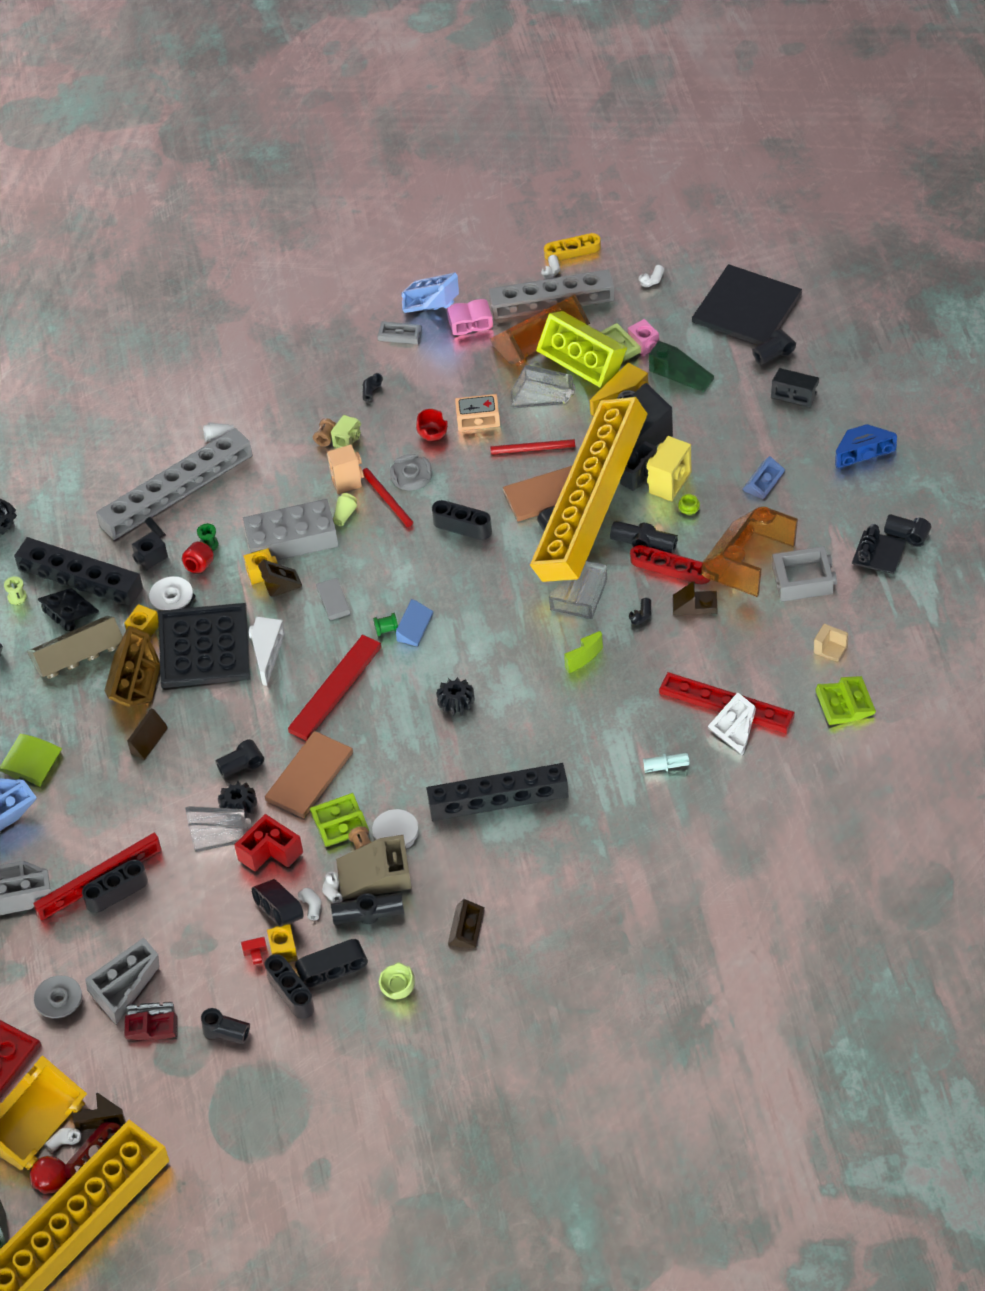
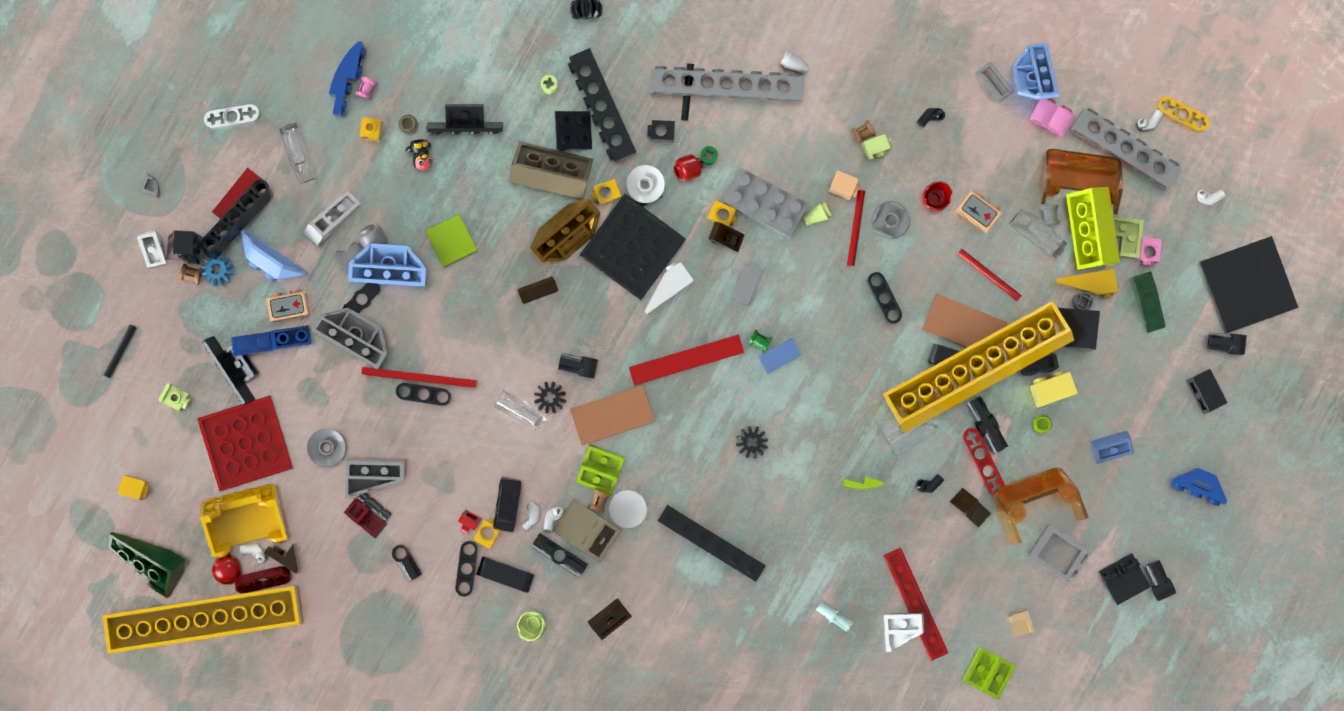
camera: 35 degrees right, 35 degrees up
red brick [234,814,303,872] -> none

